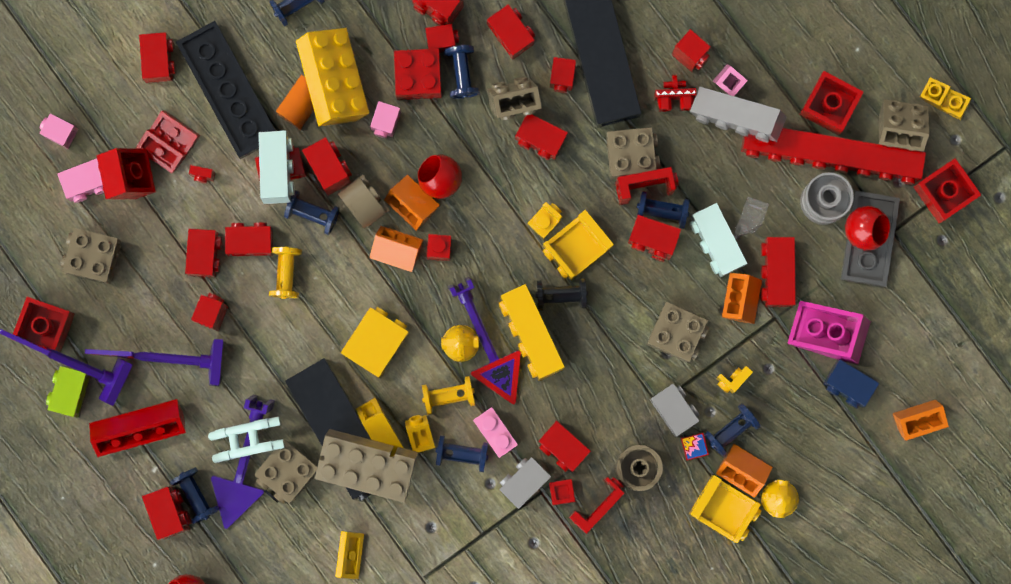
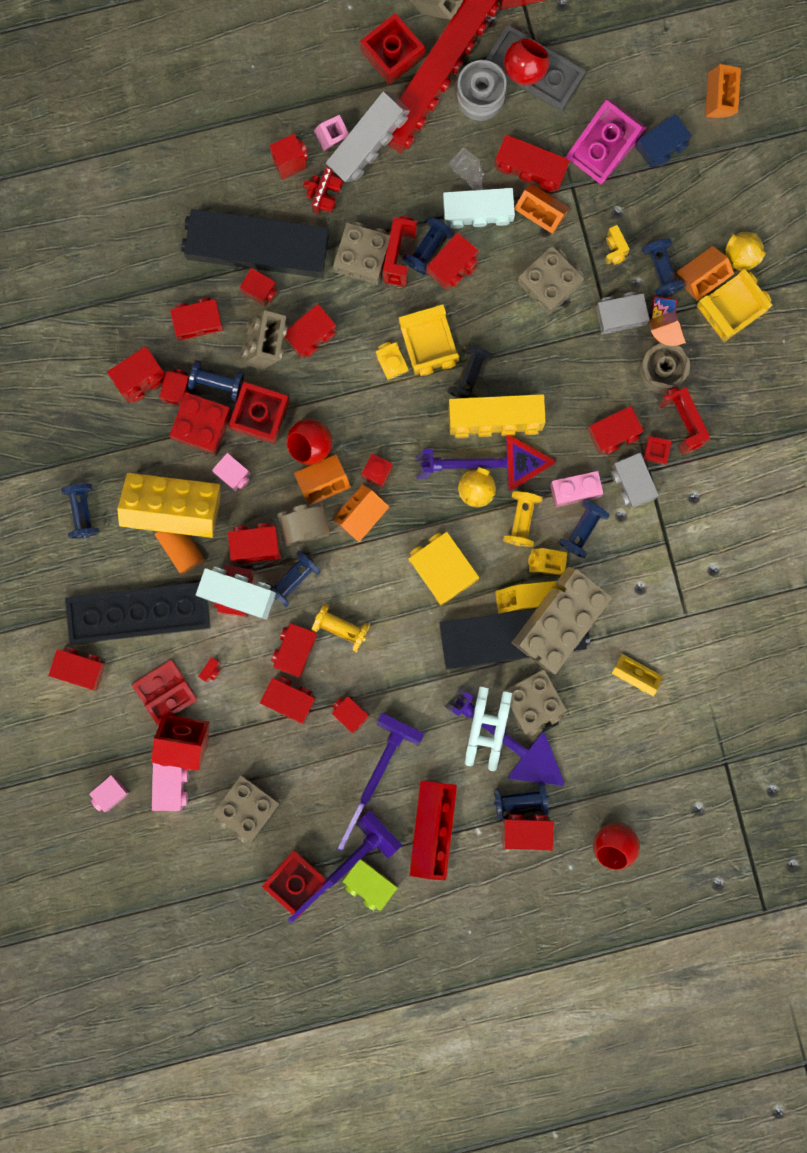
camera: 65 degrees left, 0 degrees up
none -> red brick [229,382,290,445]
none -> brick [649,311,686,346]

